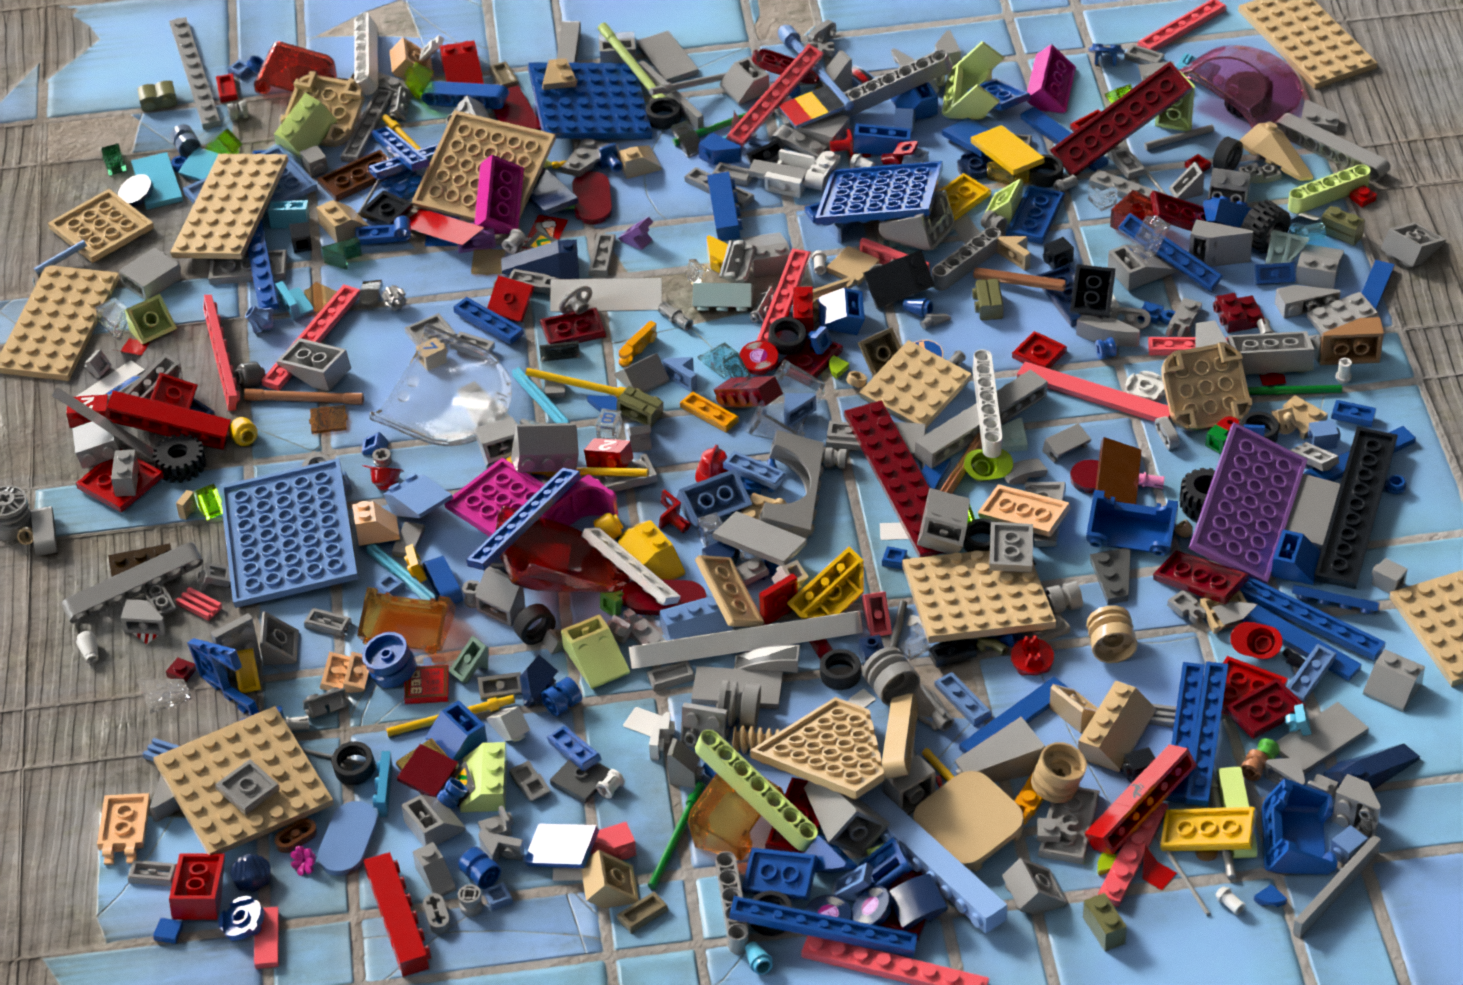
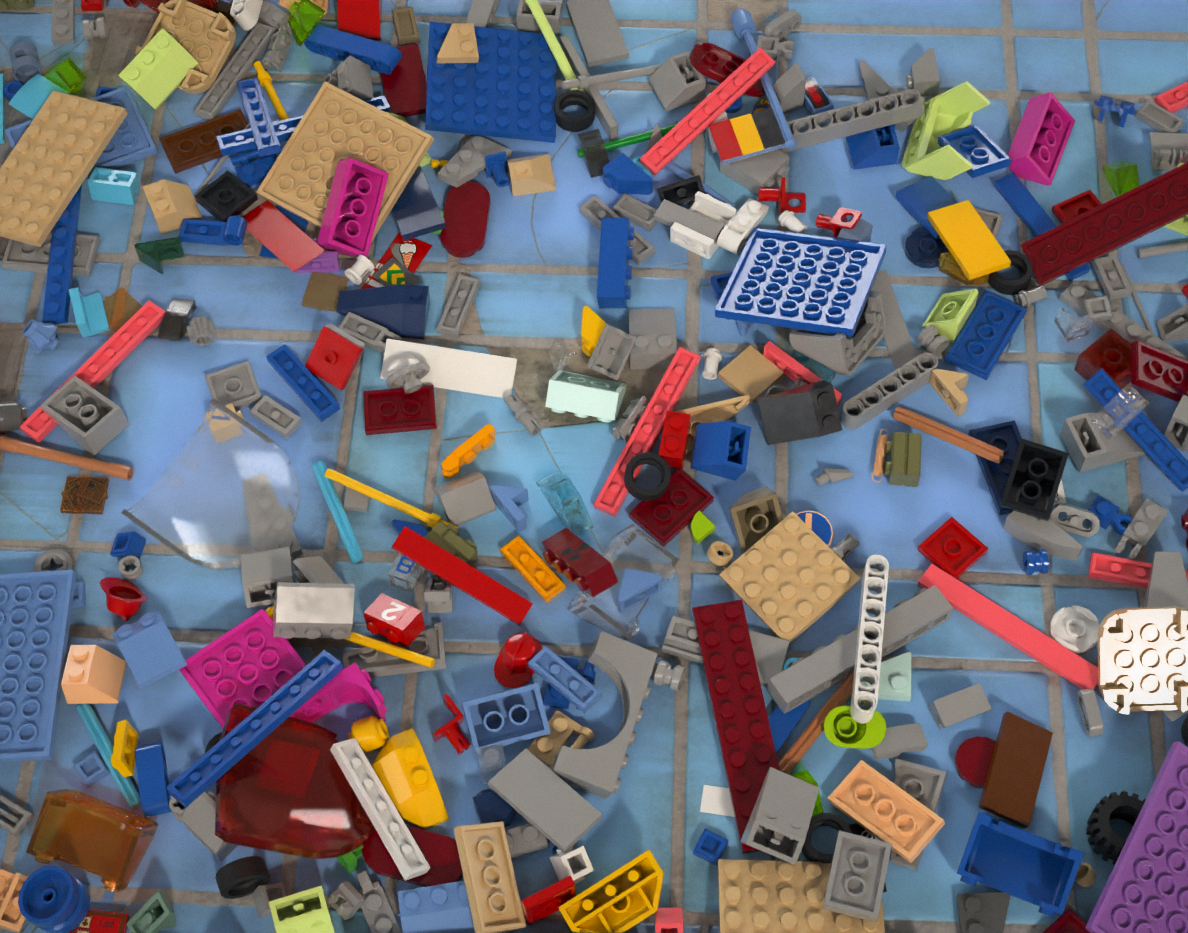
camera: 10 degrees right, 15 degrees up
black brick [289,222,313,253] -> none
light grey brick [300,145,328,178] -> none
light grey tile [392,522,425,558] -> none
clear smoke slope [539,341,580,362] -> none
medium lavender slope [618,216,653,250] -> none
red tile [739,341,779,375] -> none
light grey plate [770,125,827,161] -> none
blue tile [806,326,832,354] -> none
blue brick [853,123,911,156] -> none
medium blue brick [894,108,916,132] -> none
blue cone [903,298,933,318] -> none
yellow tile [939,173,991,221] -> none
black brick [1043,237,1074,269] -> none
bright pink pin [1138,472,1165,489] -> none
green leg [1205,416,1239,454] -> none
none -> red tile [391,526,533,626]
none -> light nougat piece [872,429,889,482]
none -> light grey tile [1083,296,1113,323]

